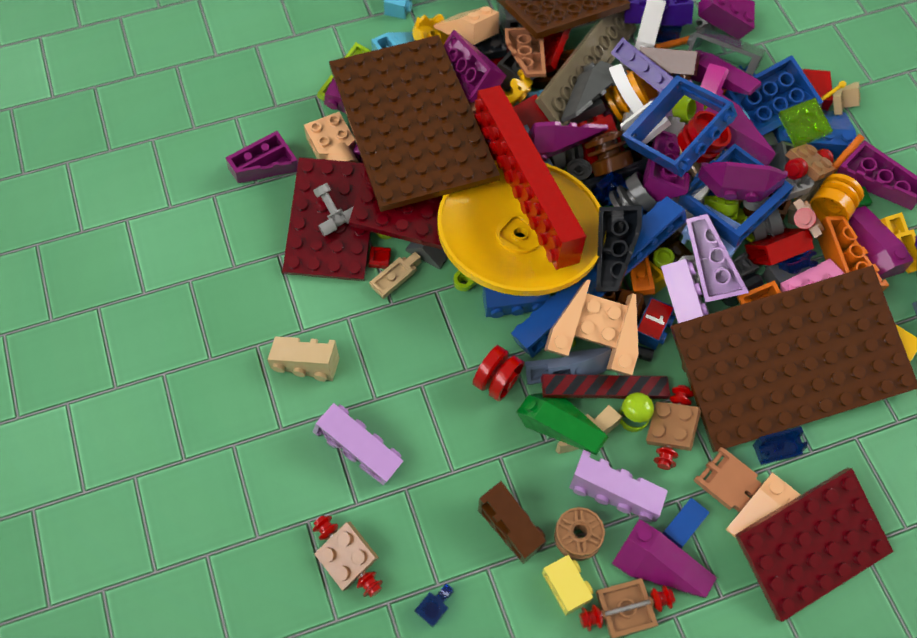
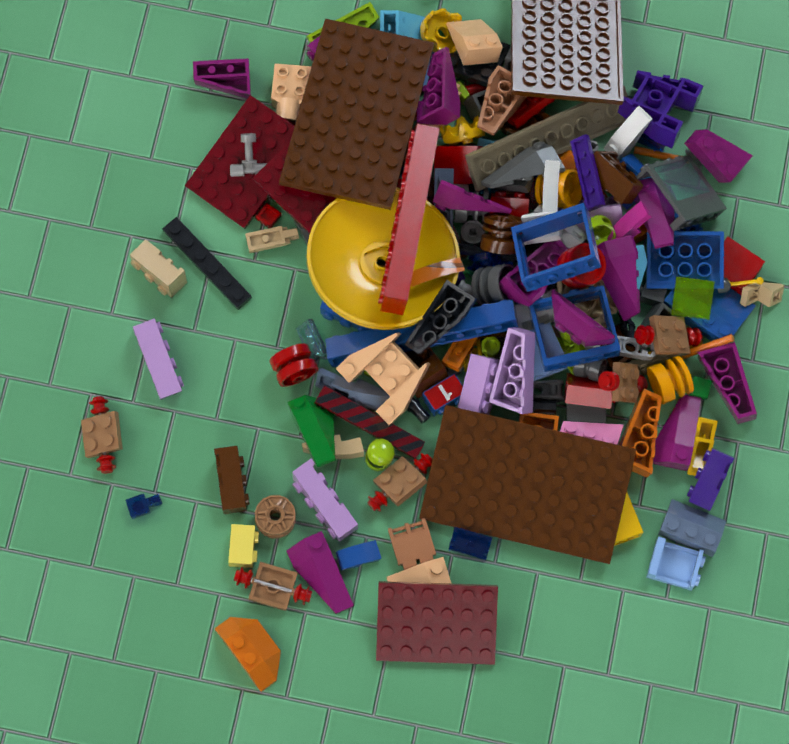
camera: 30 degrees right, 10 degrees up
clear blue plate [778,250,818,274] -> none
none -> black plate [162,217,252,310]
none -> clear light blue plate [296,319,327,362]
none -> orange sticker [411,258,465,287]

